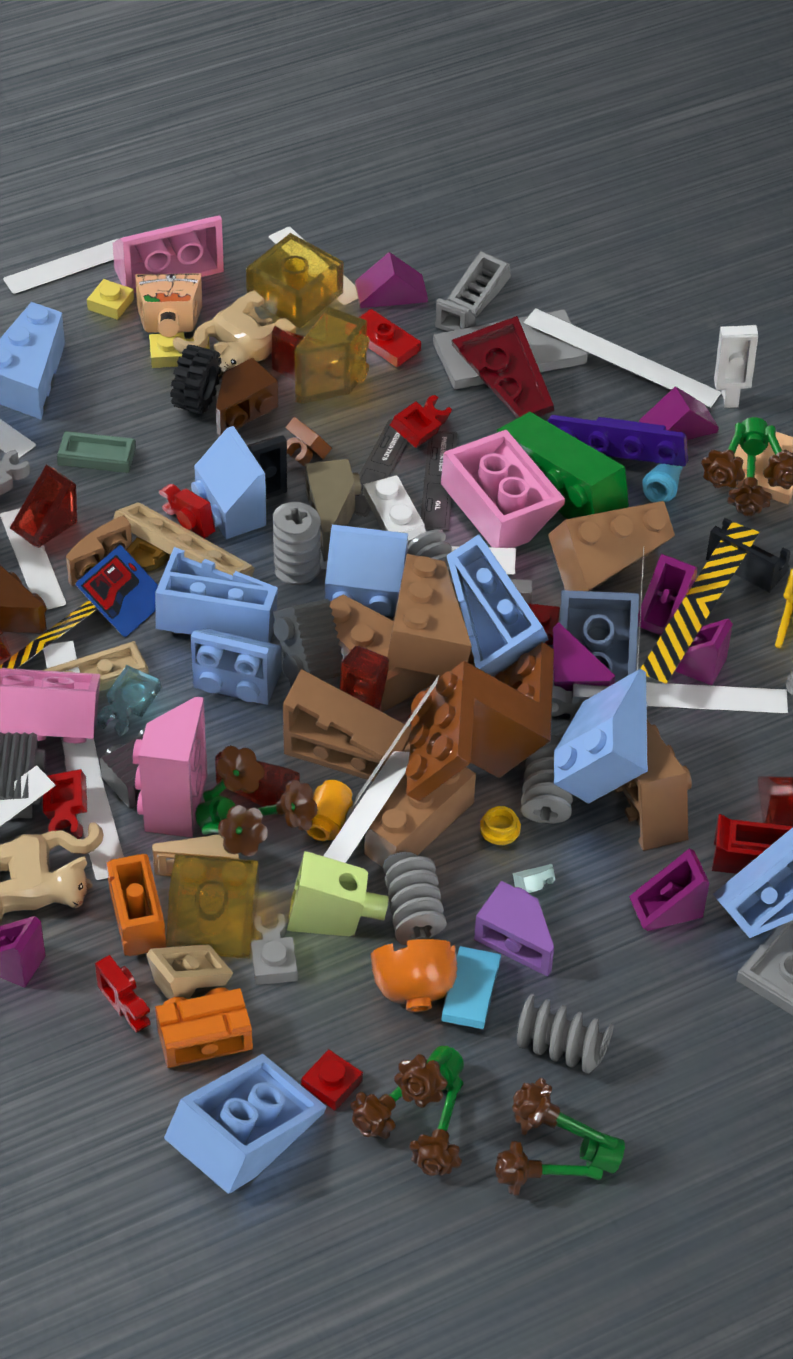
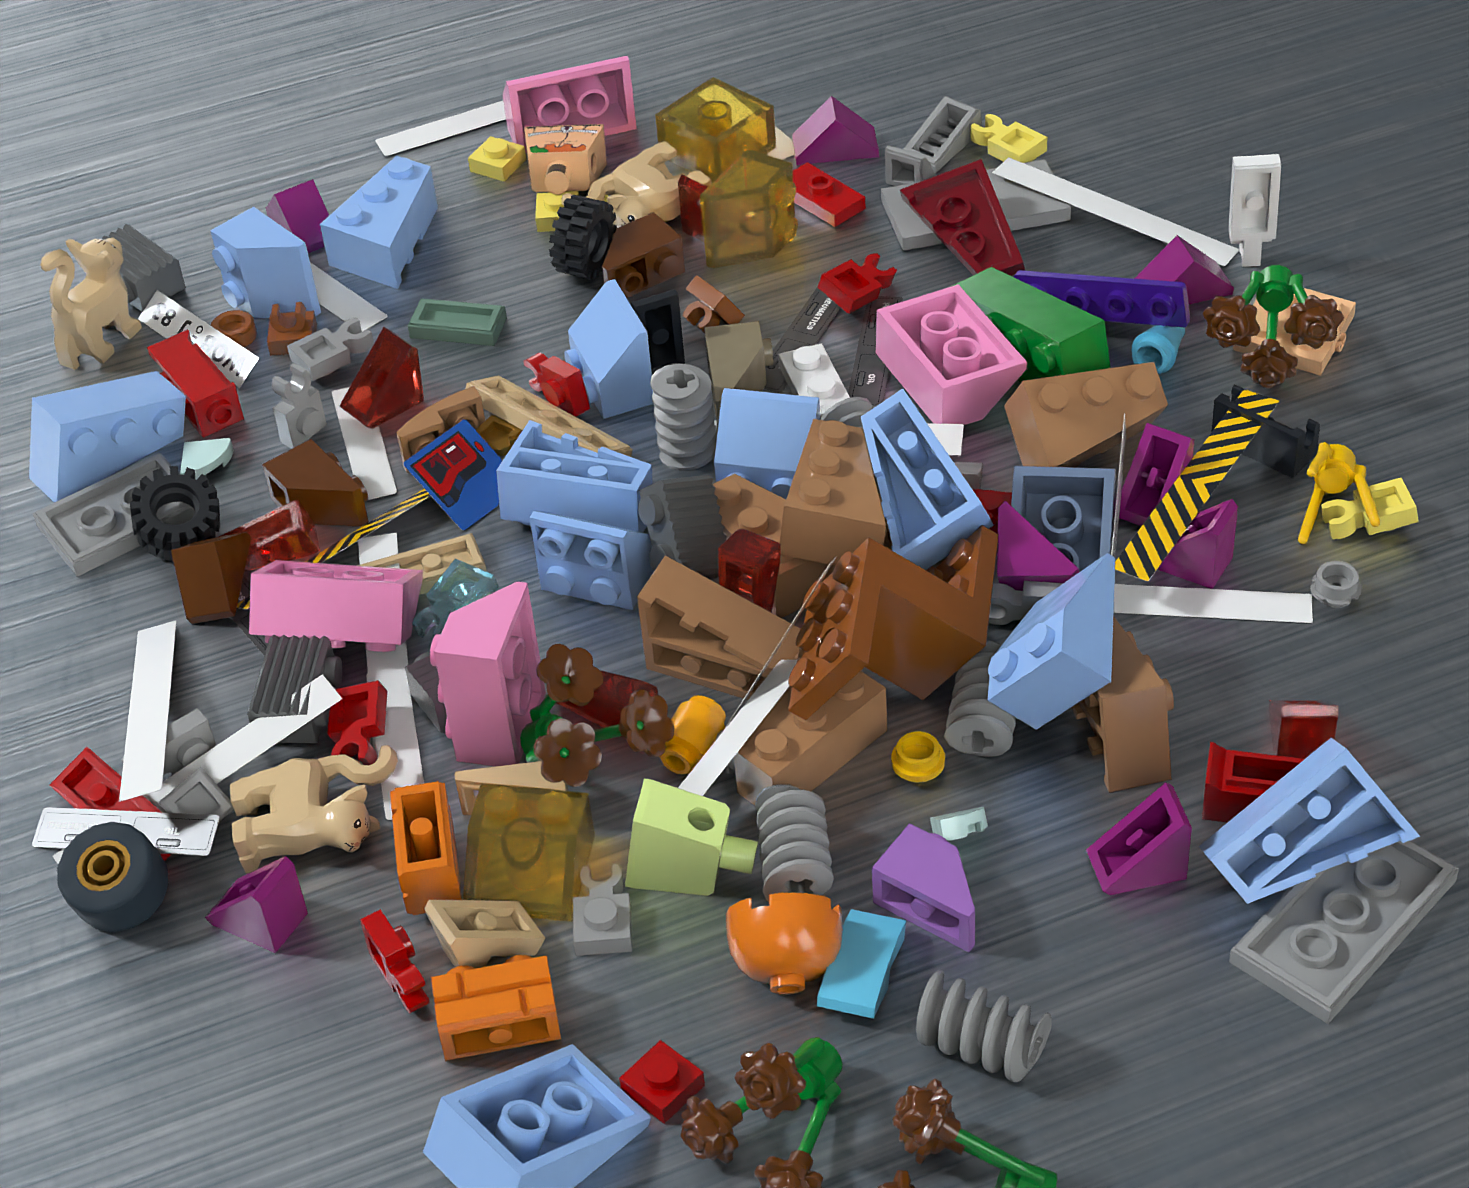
camera: 10 degrees right, 5 degrees down
none -> light yellow plate [971,114,1048,163]

